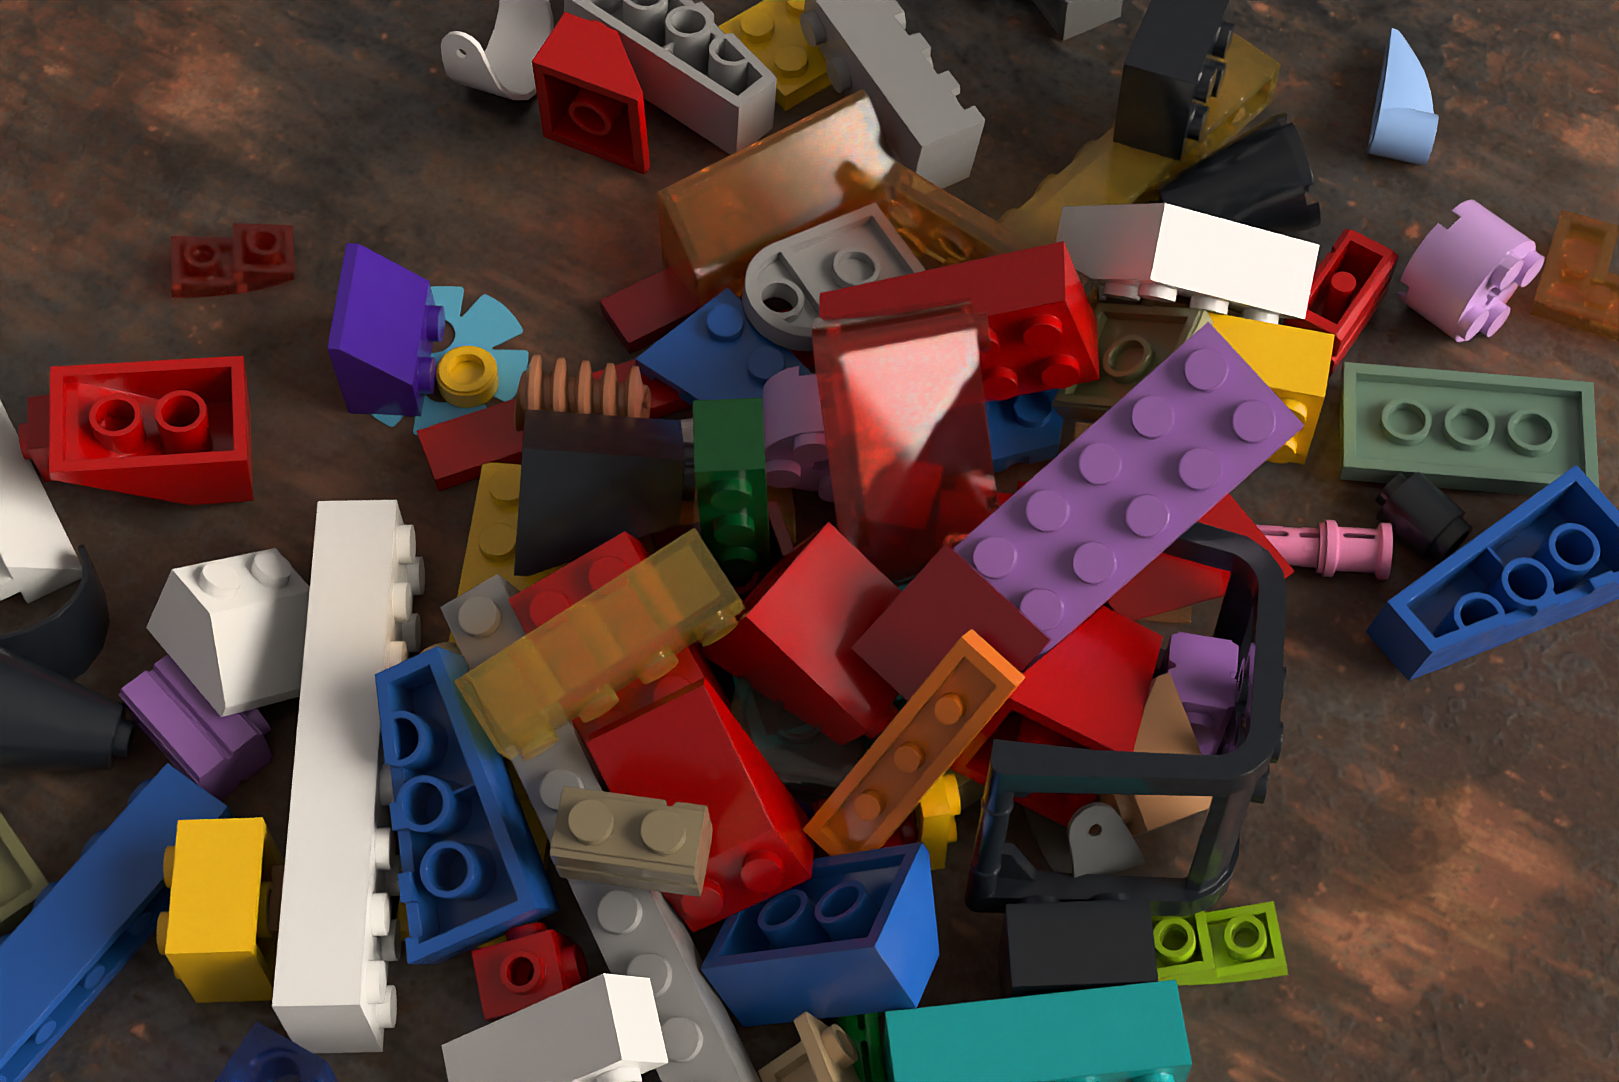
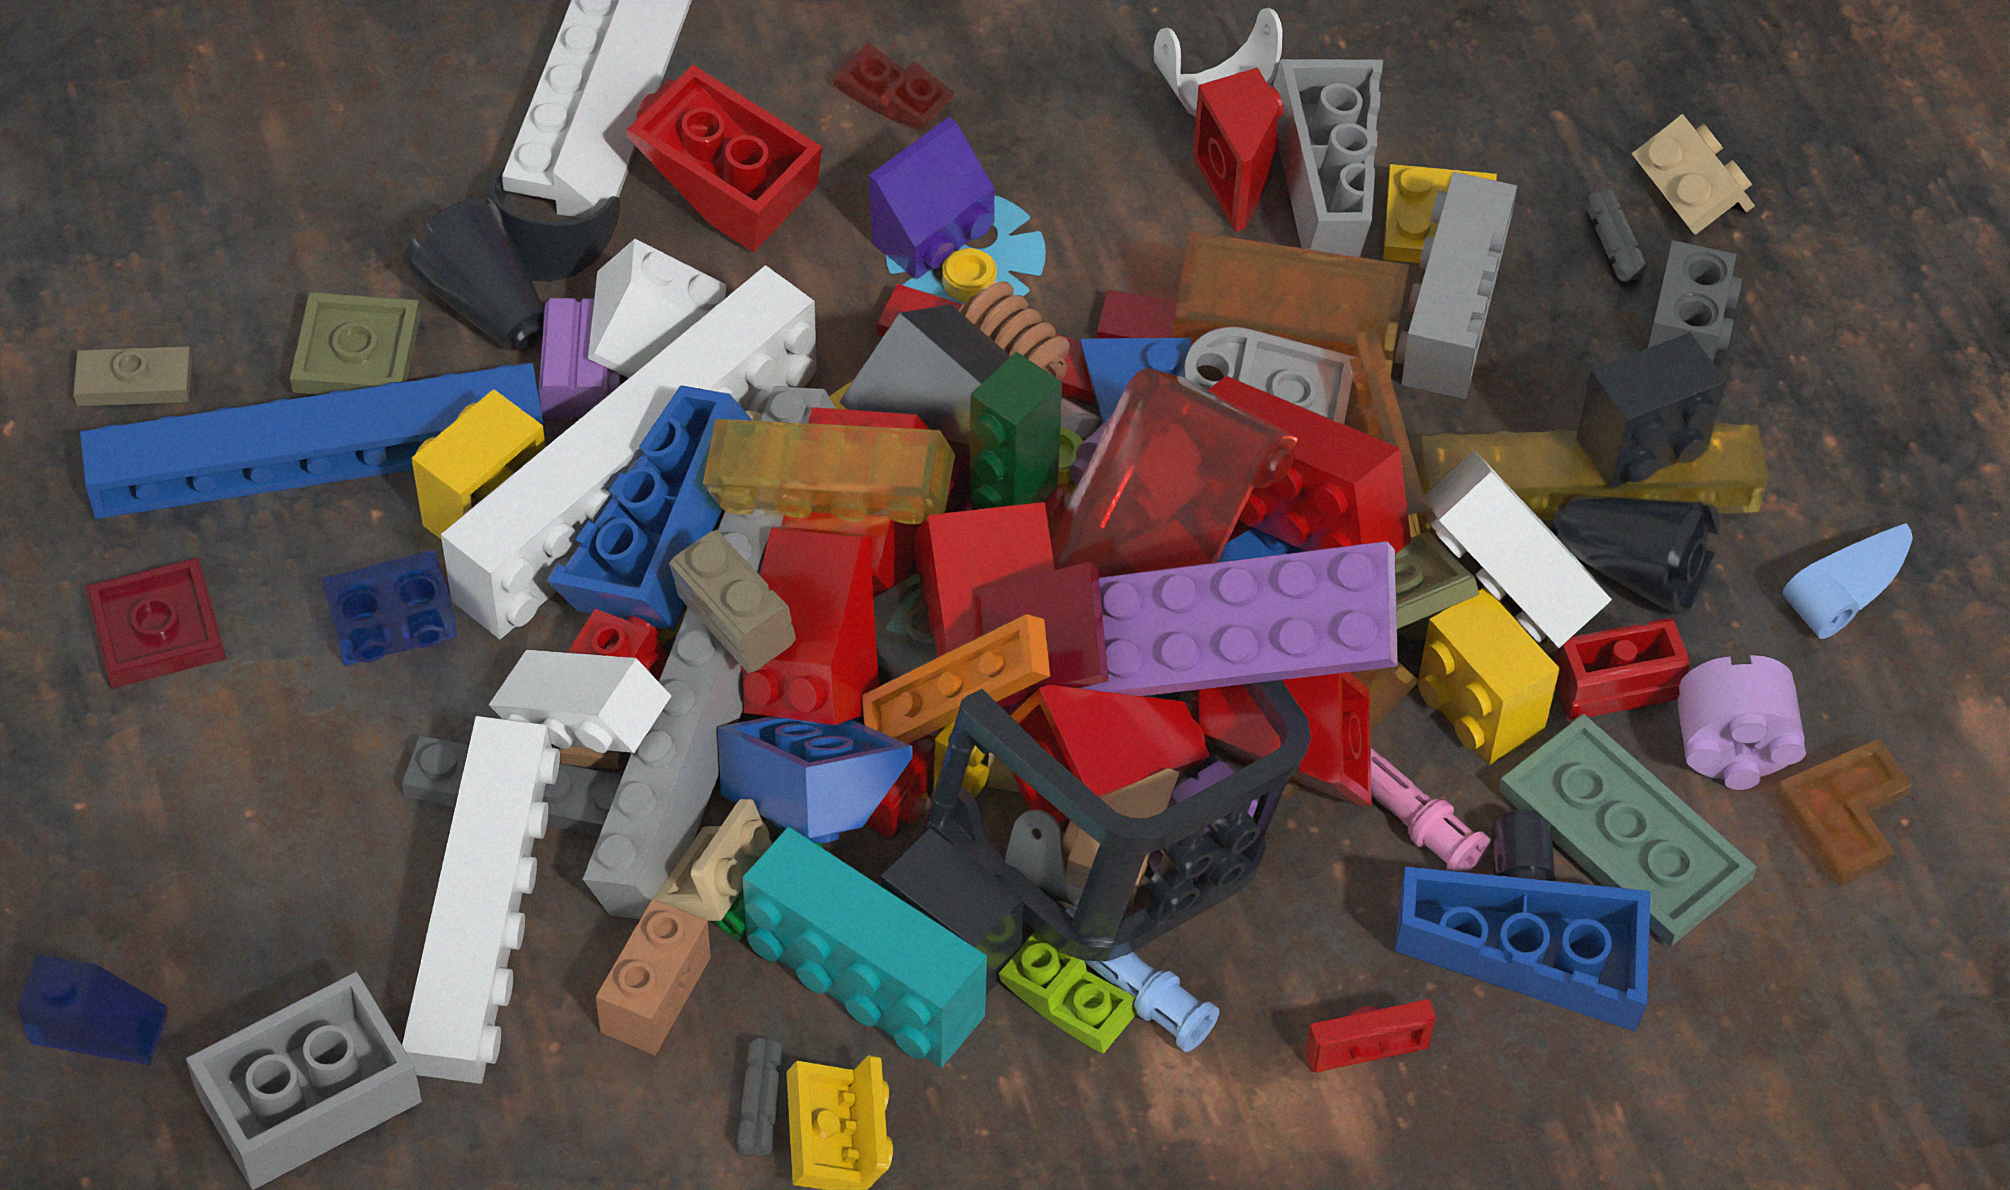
camera: 40 degrees right, 5 degrees down
none -> light blue pin [1066,906,1219,1052]
none -> red plate [1305,999,1436,1073]

